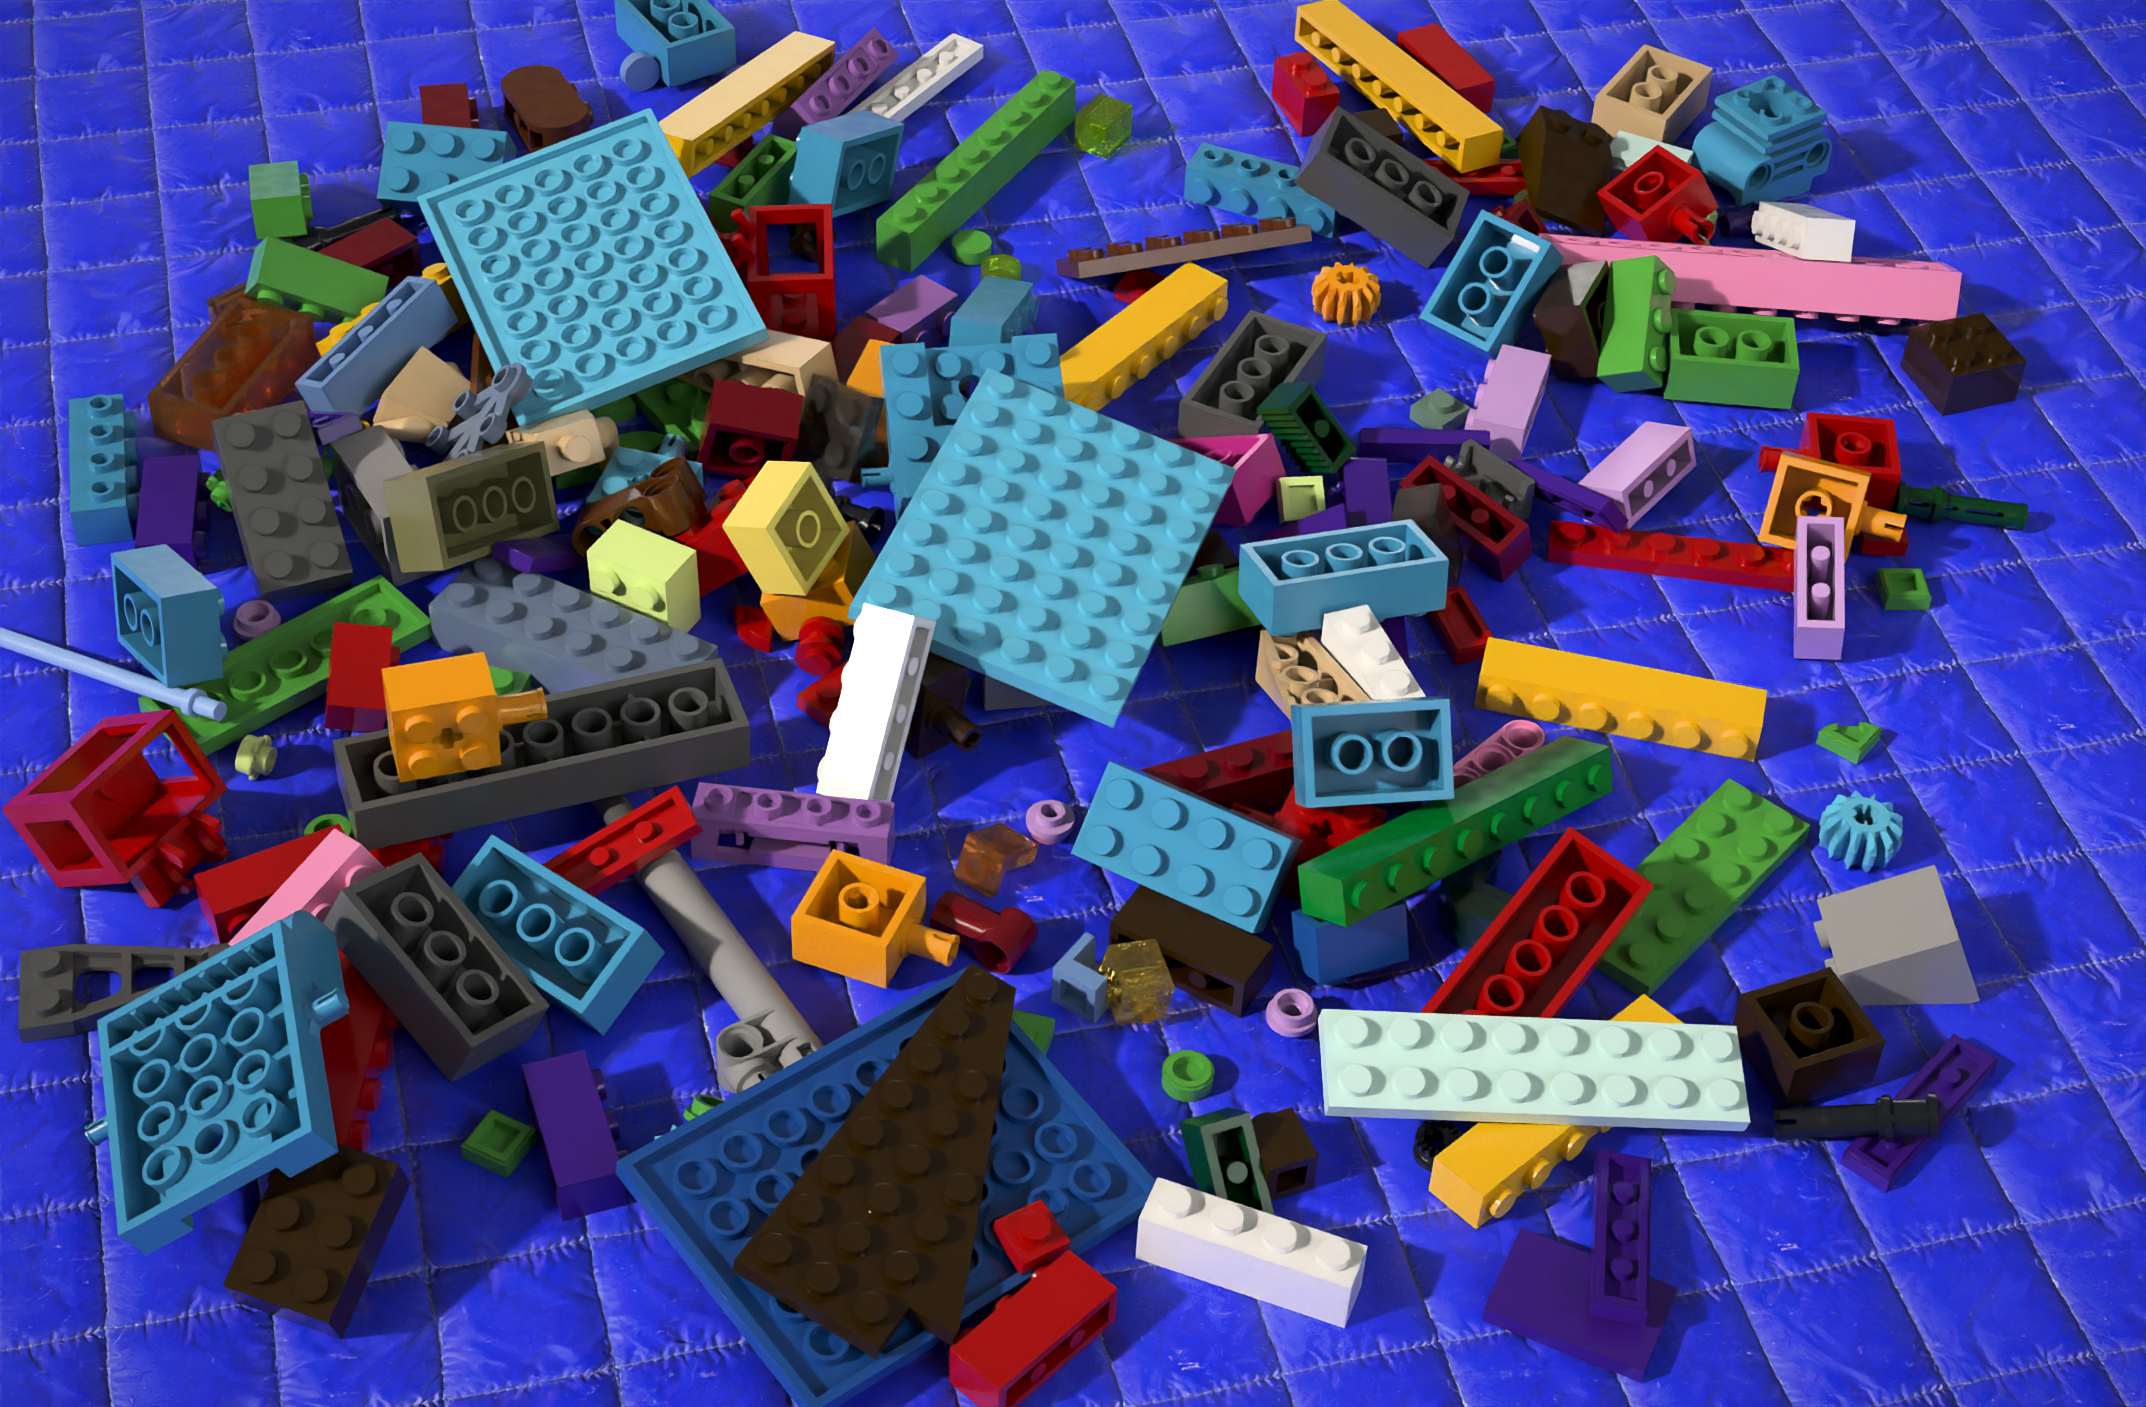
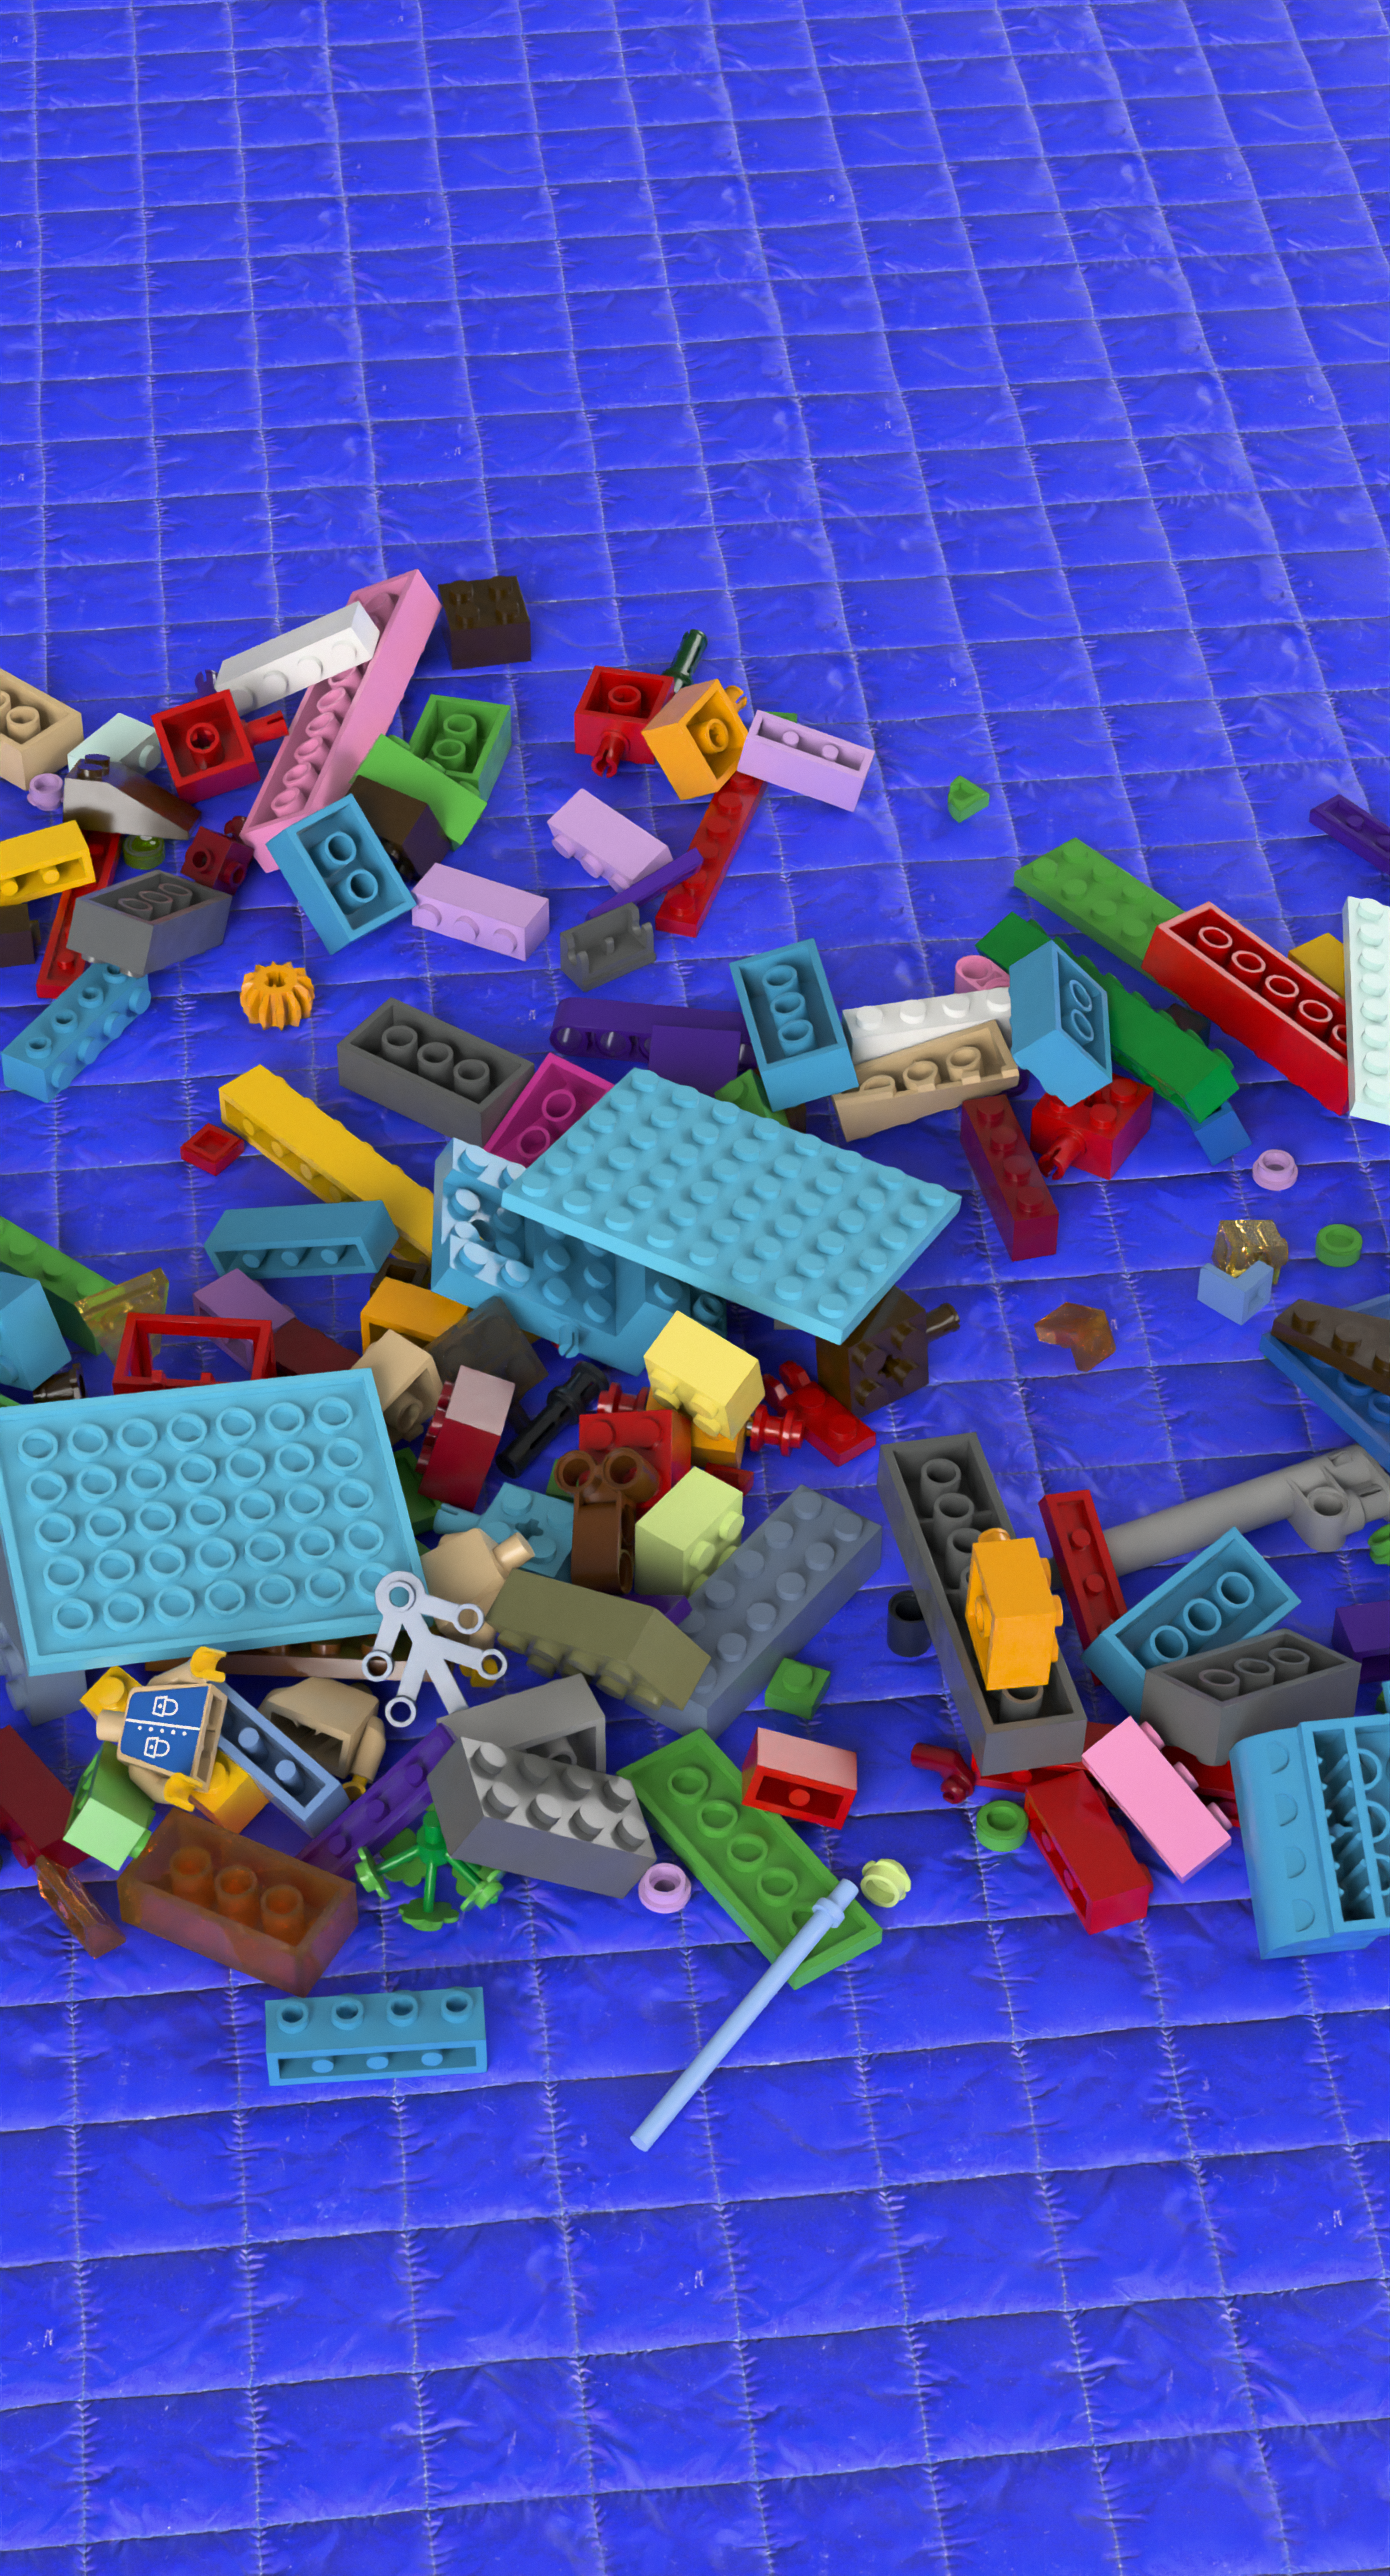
camera: 80 degrees left, 0 degrees up
red piece [1,709,229,908] -> none
dark grey plate [18,942,231,1043] -> none
dark azure brick [110,544,228,688] -> none
dark purple brick [135,455,212,572] -> none
medium lavender brick [691,782,895,872] -> none
light orange brick [791,849,960,989] -> none
white brick [816,603,936,802] -> none
dark red piece [930,890,1038,974] -> none
bright green tile [951,230,992,266] -> none
clear neon green tile [980,254,1021,281] -> none
lavender plate [1026,800,1075,845] -> none
reddish brown plate [1056,216,1312,279] -> none
dark azure brick [1071,761,1302,934] -> none
dark brown brick [1108,884,1274,1018] -> none
dark green brick [1257,381,1357,473] -> none
yellowish green plate [1275,476,1326,524] -> none
dark purple tile [1355,428,1491,464] -> none
clear smoke brick [1391,482,1464,588] -> none
dark red brick [1399,454,1533,583] -> none
sand green plate [1409,388,1471,430] -> none
yellow brick [1474,637,1767,762] -> none
dark azure piece [1691,75,1832,209] -> none
dark brown brick [1732,967,1886,1108] -> none
light grey slope [1813,865,1980,1005] -> none
medium azure gear [1819,790,1903,873] -> none
none -> clear yellow wing [74,1267,169,1367]
none -> torso [96,1646,228,1812]

